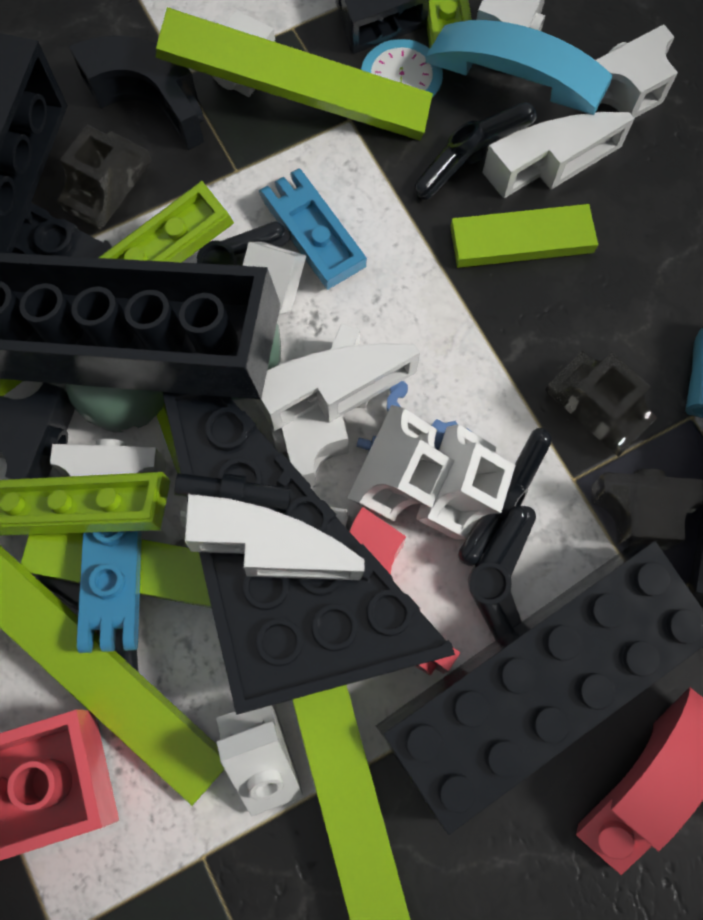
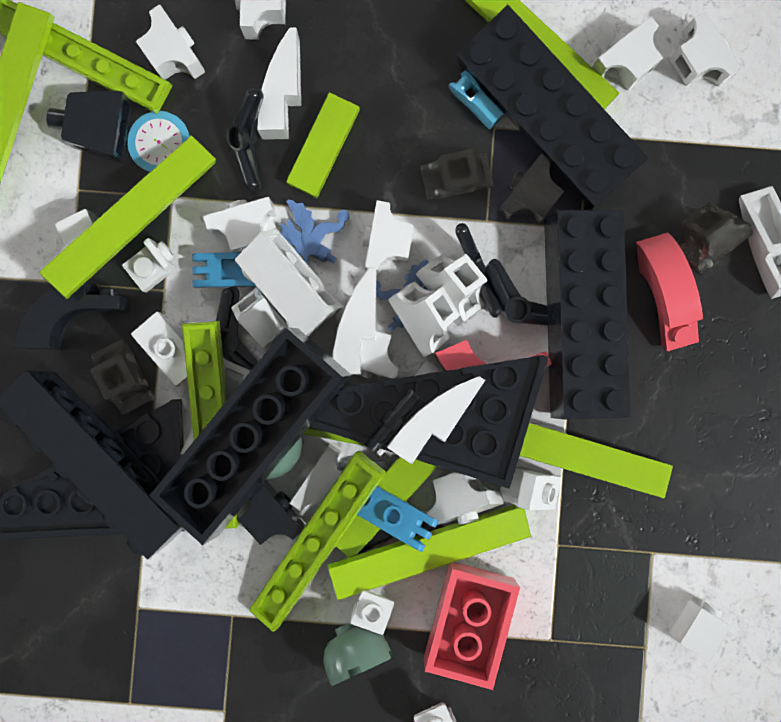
camera: 55 degrees left, 15 degrees up
medium azure slope [426,20,613,115] -> none
none -> white bracket [122,238,177,293]
none -> white brick [131,312,187,386]
none -> white brick [203,197,277,252]
none -> white brick [235,229,343,336]
none -> medium blue piece [280,199,350,267]
none -> white brick [363,201,414,274]
none -> white brick [426,472,504,525]

